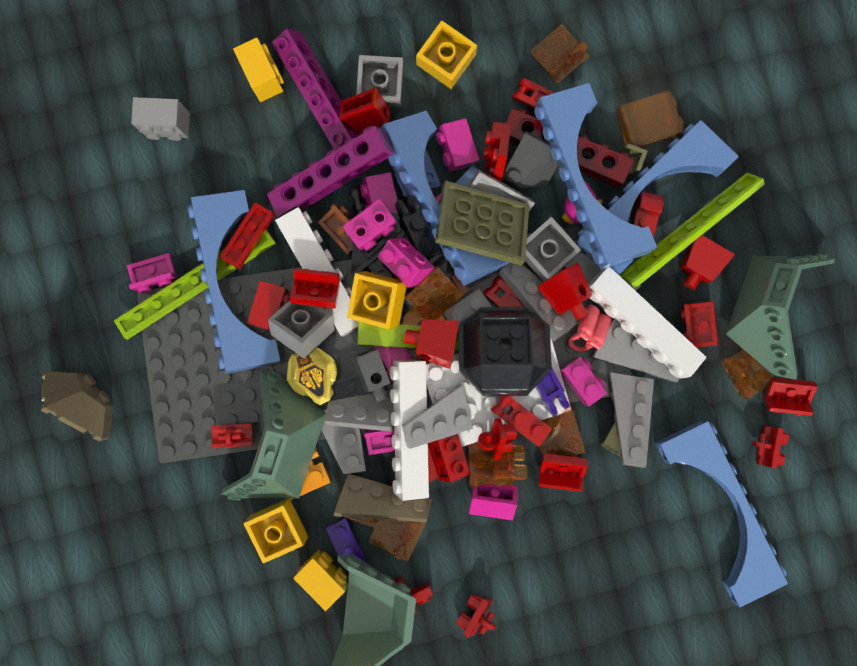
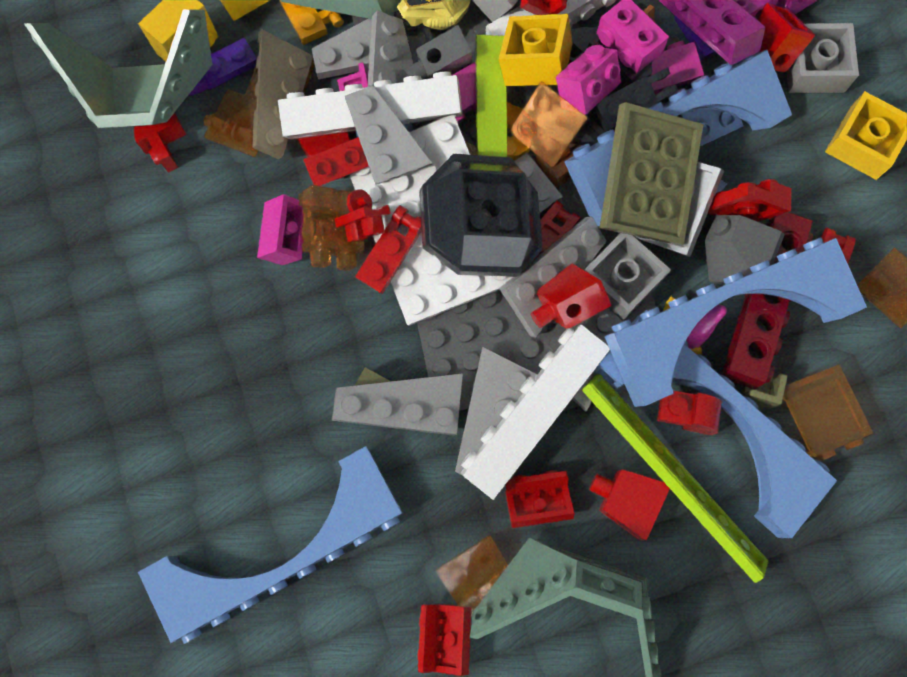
camera: 90 degrees right, 10 degrees down
red torso [404,320,459,369] -> none
dark pink brick [436,118,479,172] -> none
red hips [456,594,496,638] -> none
dark purple hinge [535,368,570,416] -> none
red bracket [539,453,588,492] -> none
clear orange hinge [540,409,586,456] -> none
dark pink brick [560,357,607,407] -> none
coral piece [568,305,611,352] -> none
red hips [752,425,789,469] -> none

